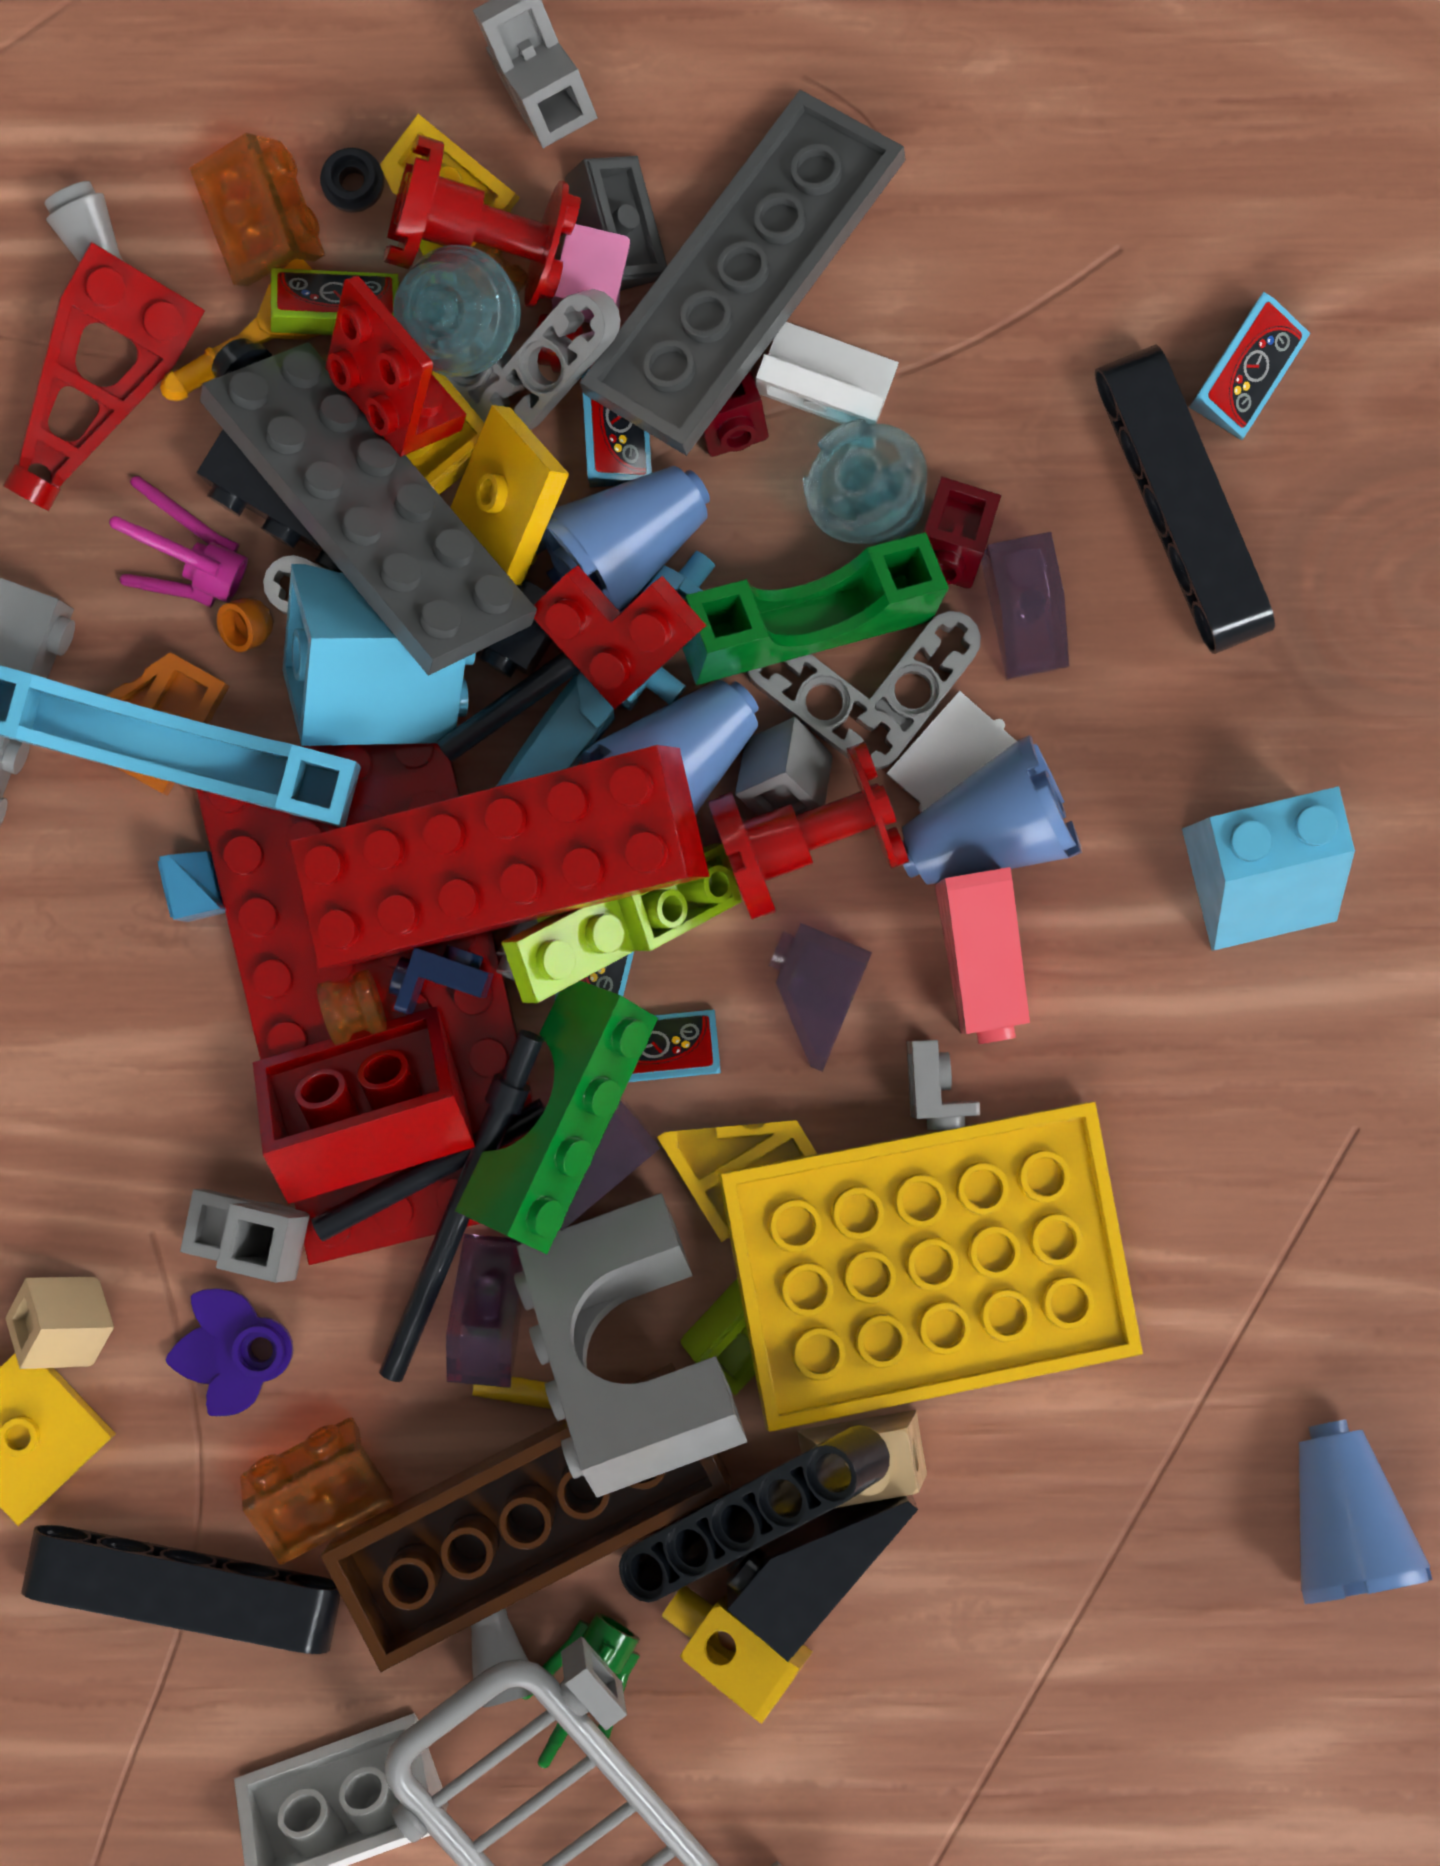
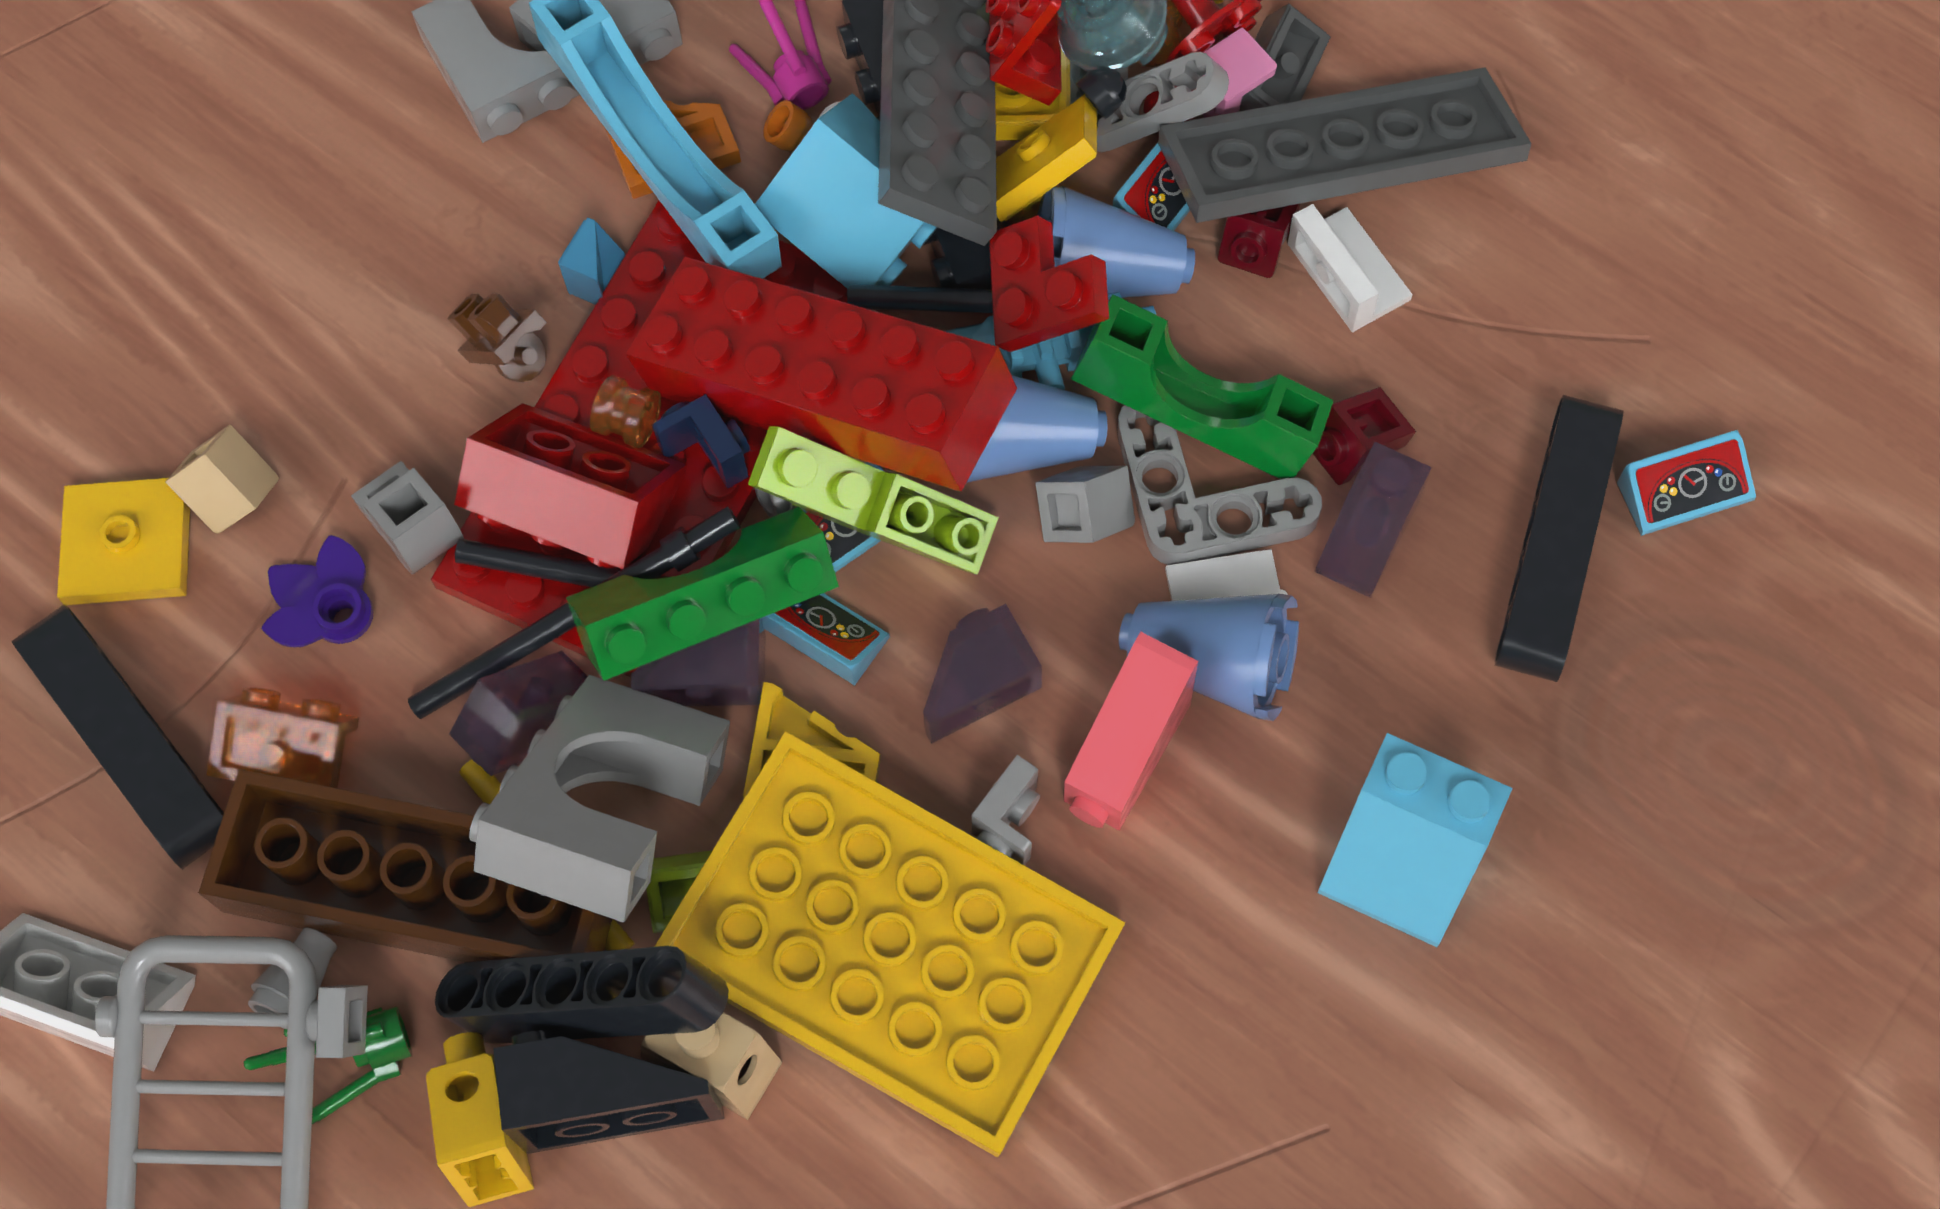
camera: 40 degrees right, 20 degrees down
red piece [708,741,909,920] -> none
clear light blue cone [803,419,927,546] -> none
none -> reddish brown hips [447,294,547,382]
none -> black hinge [1076,67,1127,120]

